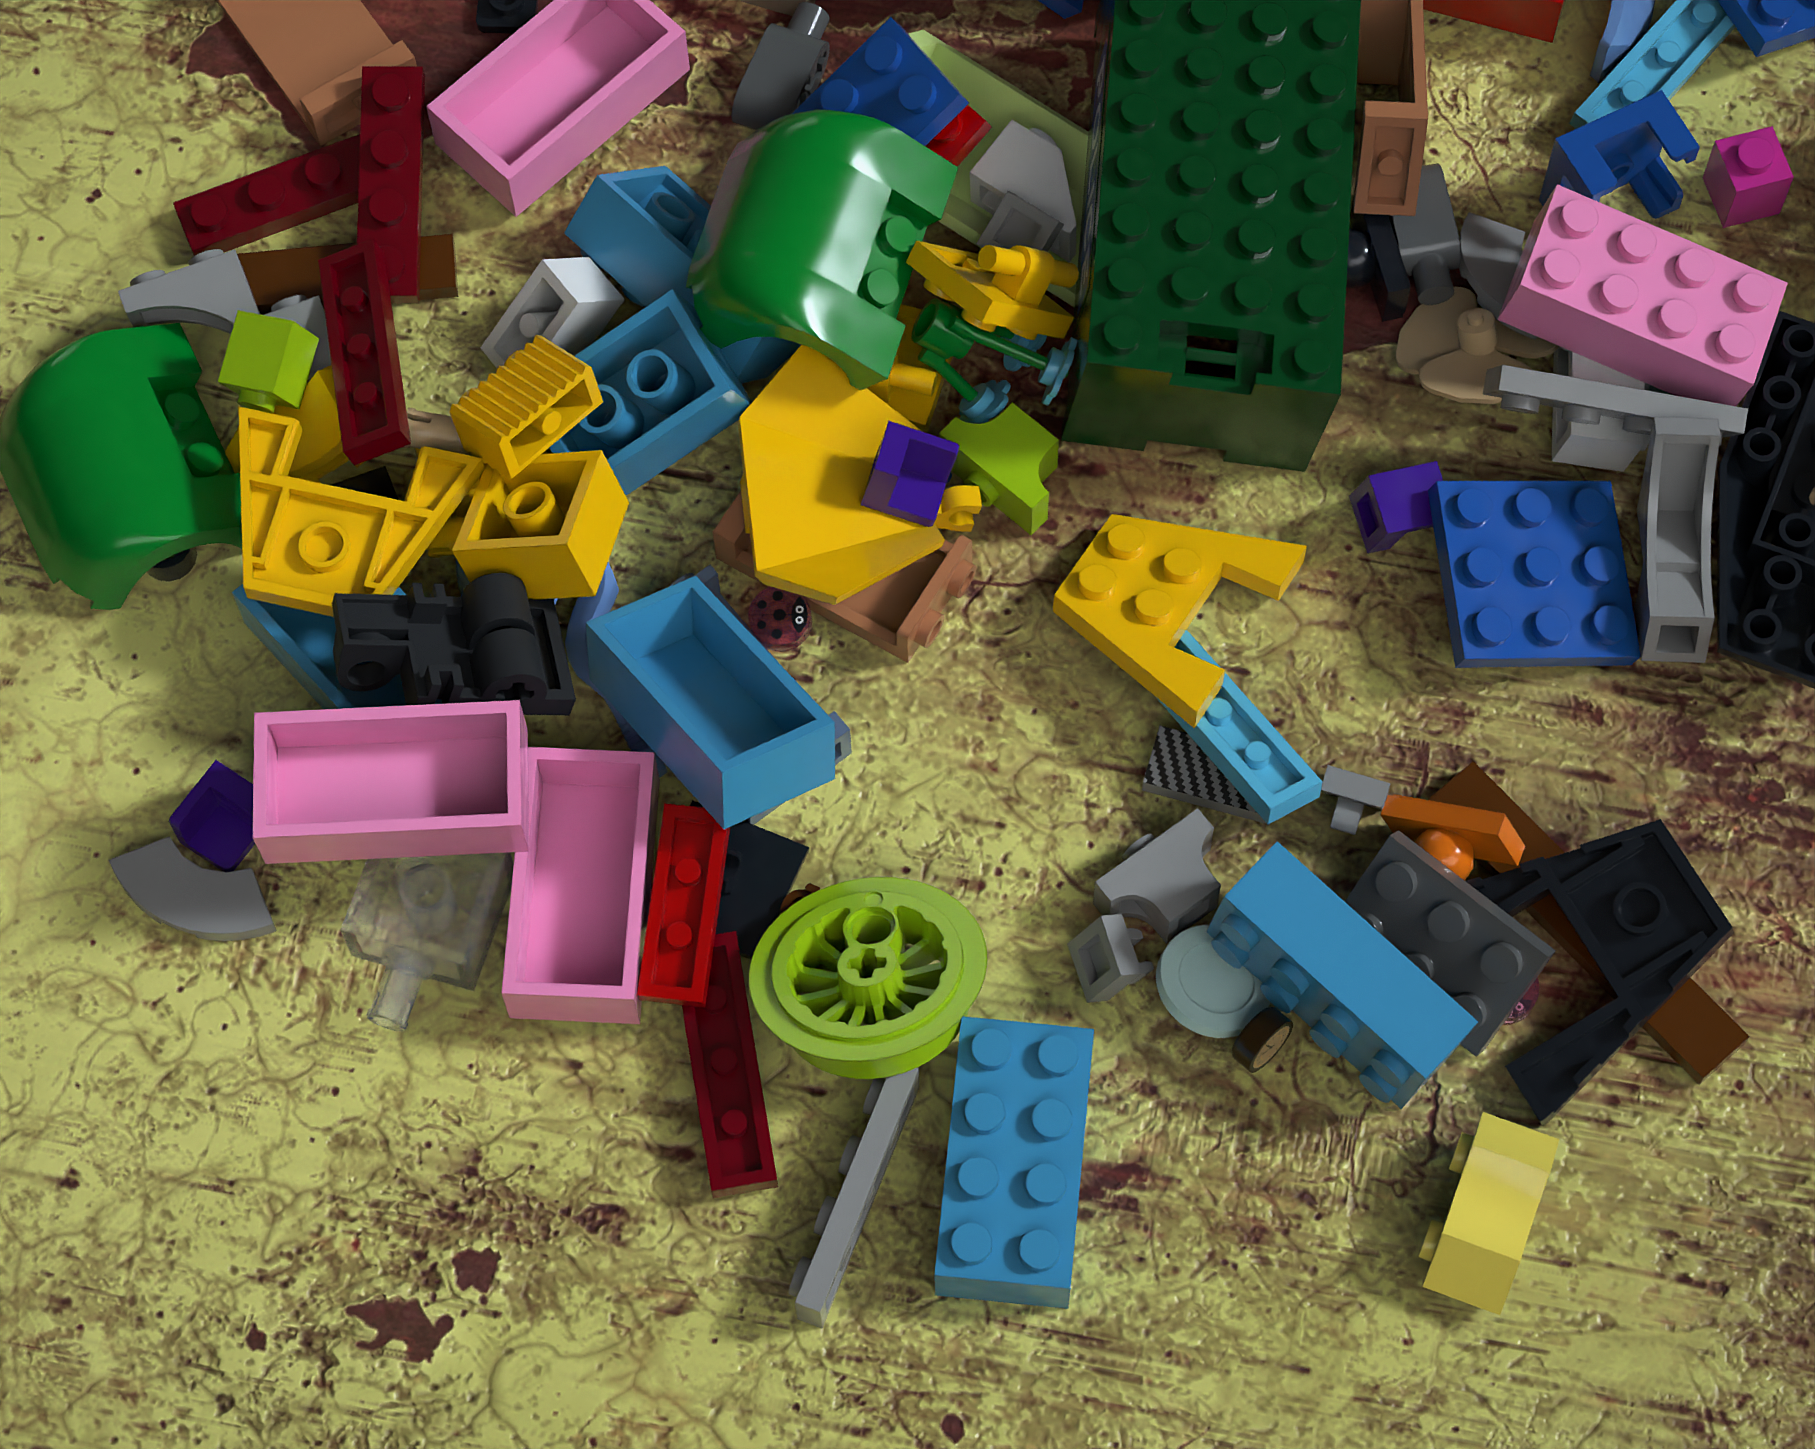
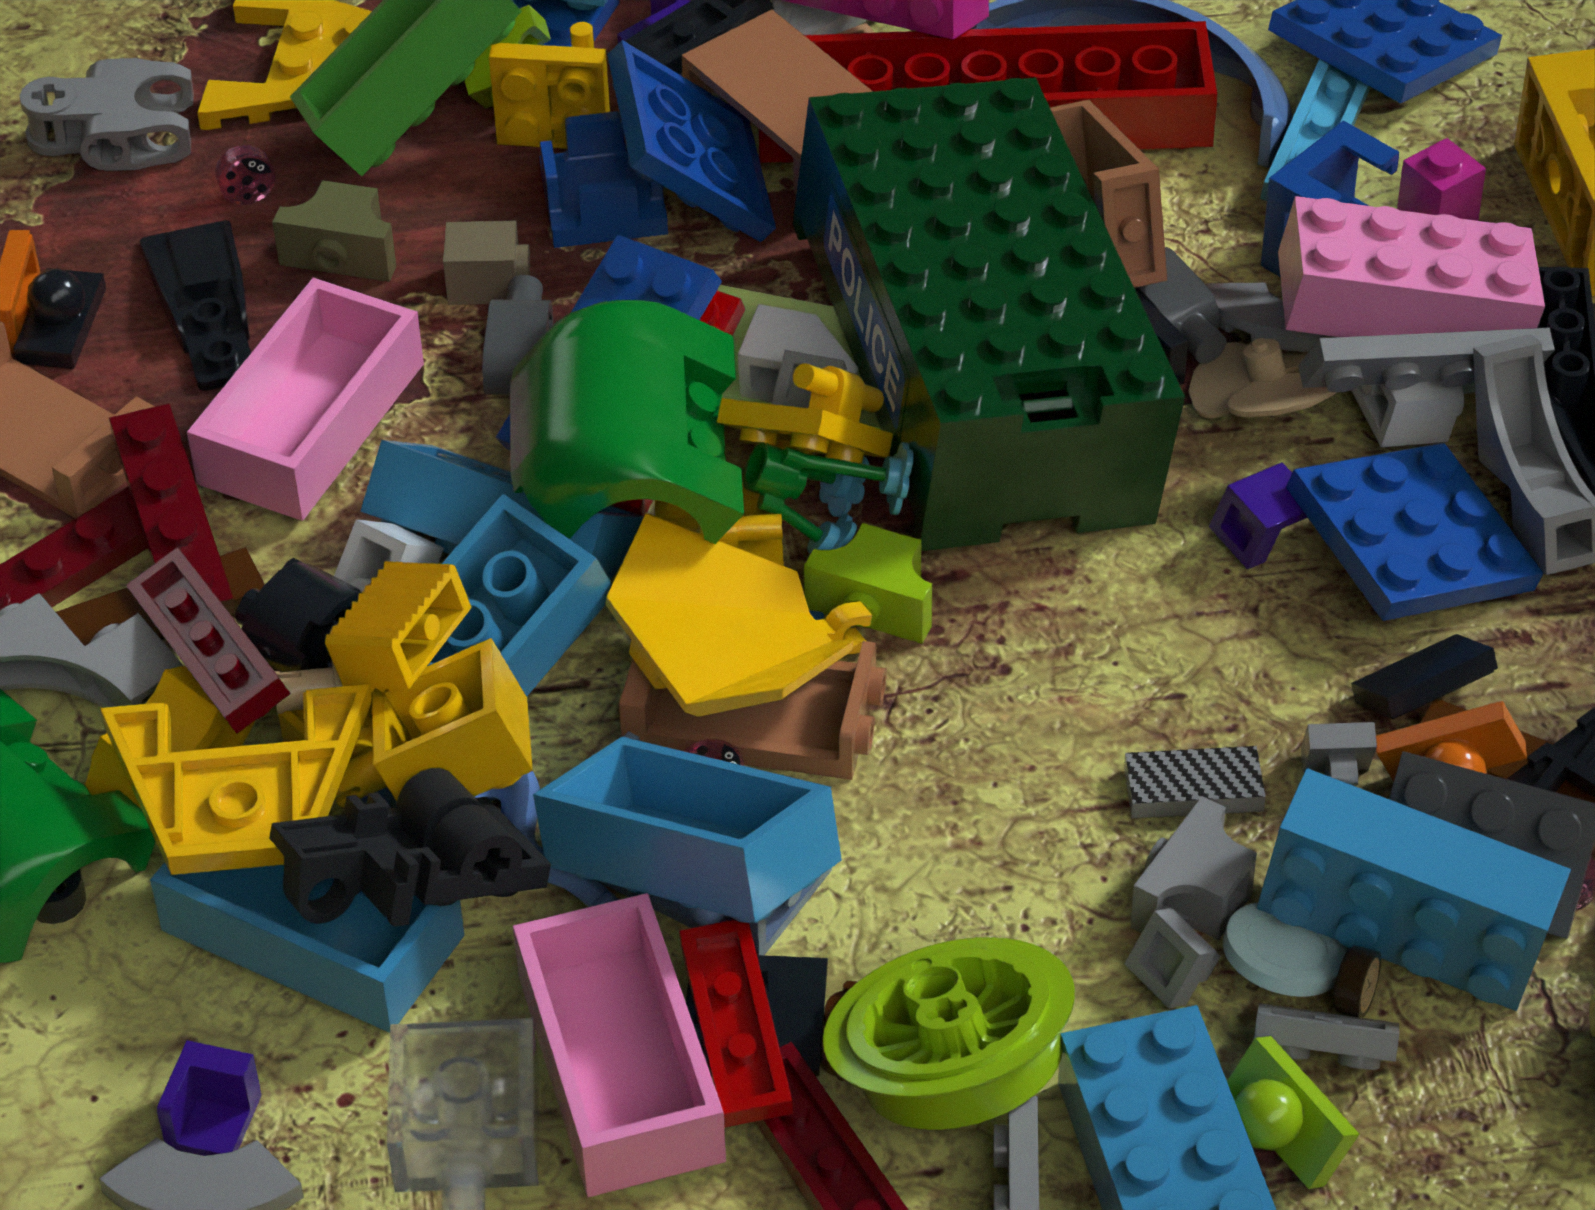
camera: 20 degrees left, 20 degrees down
lime brick [218,310,319,413] -> none
bright pink piece [253,700,529,864] -> none
dark purple panel [861,421,959,527] -> none
yellow wing [1052,514,1307,729] -> none
medium azure plate [1156,630,1323,824] -> none
none -> black brick [235,558,362,672]
none -> lime tile [1227,1036,1360,1189]
none -> light grey plate [1254,1003,1399,1070]
none -> black tile [1351,634,1498,720]

